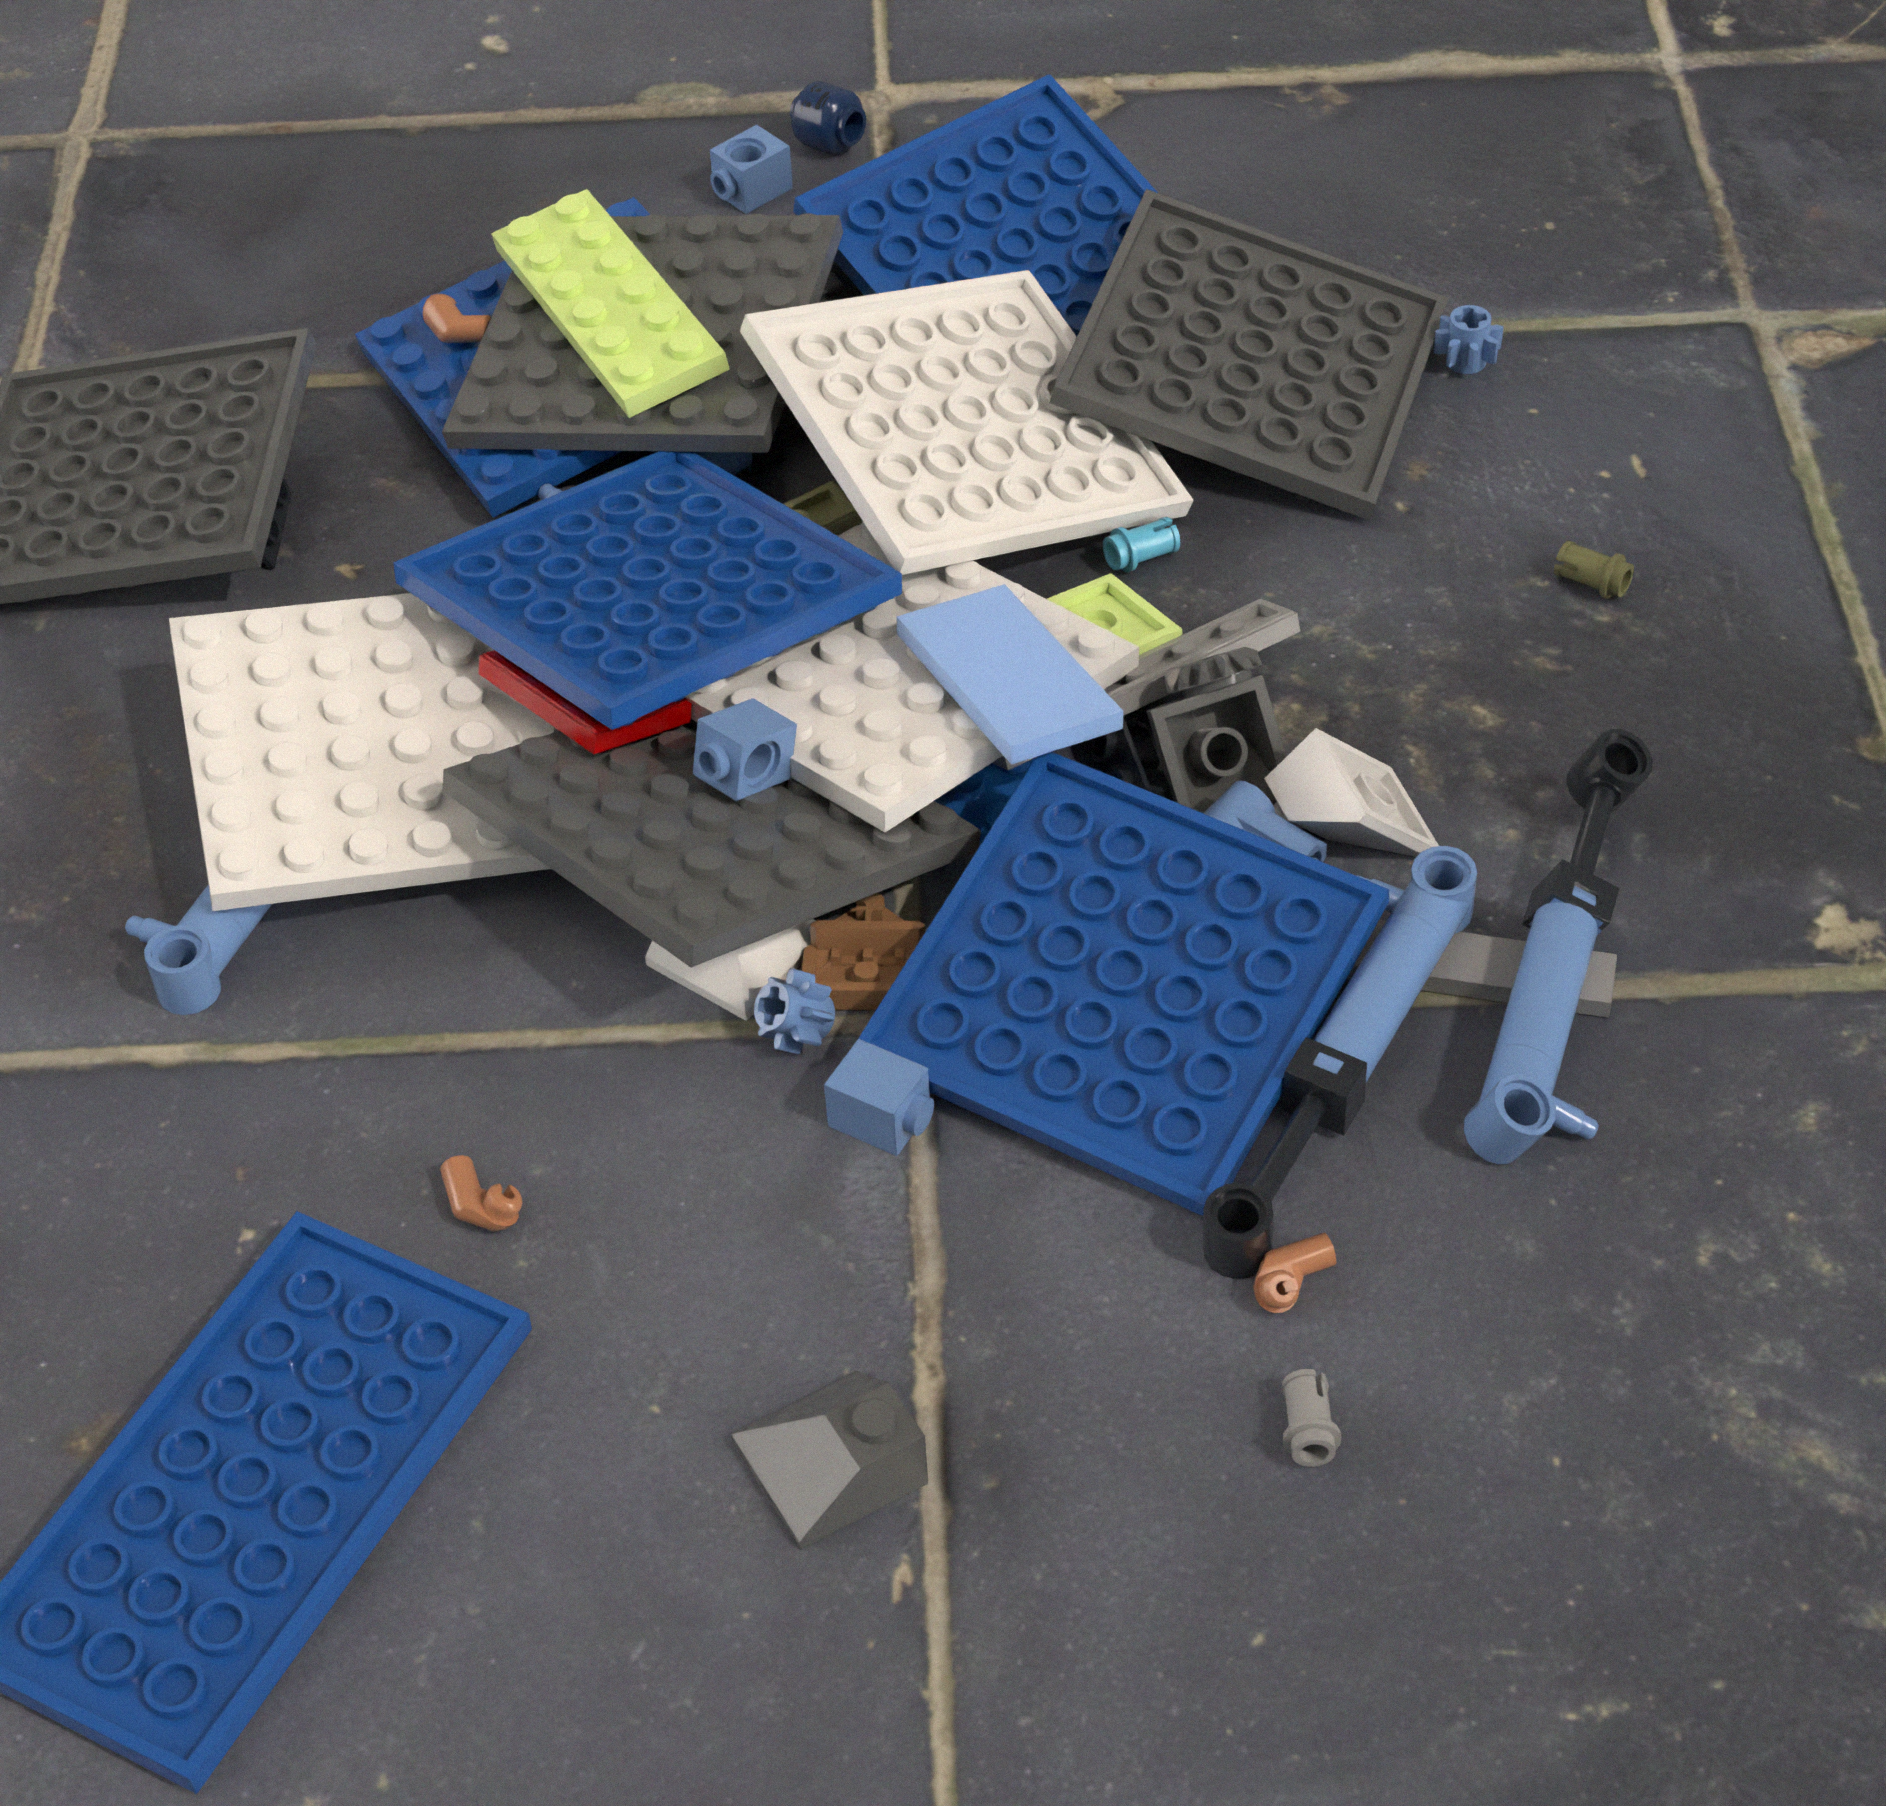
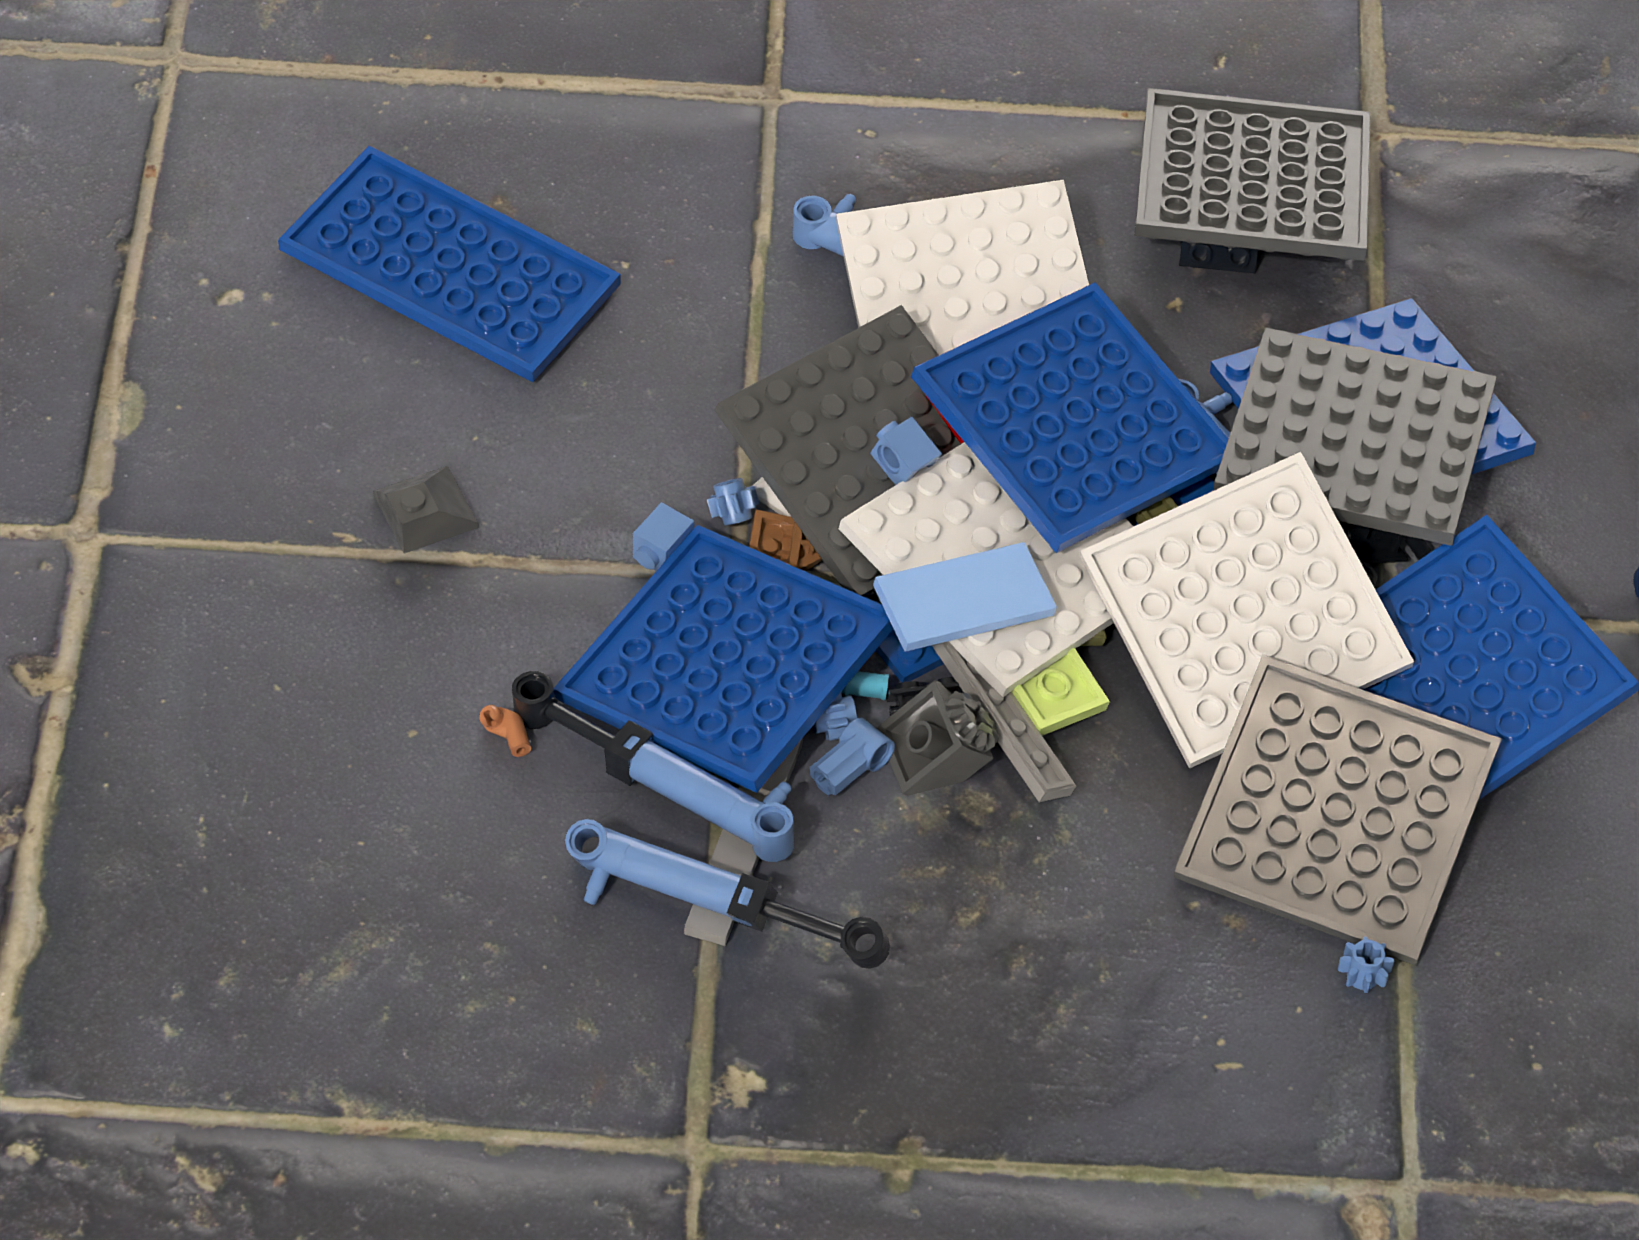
camera: 90 degrees right, 5 degrees up
nougat arm [423,293,491,343] -> none
nougat arm [440,1155,523,1232] -> none
yellowish green plate [491,189,730,418] -> none
medium blue brick [710,125,793,214] -> none
medium azure pin [1103,516,1180,573] -> none
white slope [1264,728,1439,857] -> none
light grey pin [1282,1369,1341,1467] -> none
olive pin [1554,540,1634,599] -> none

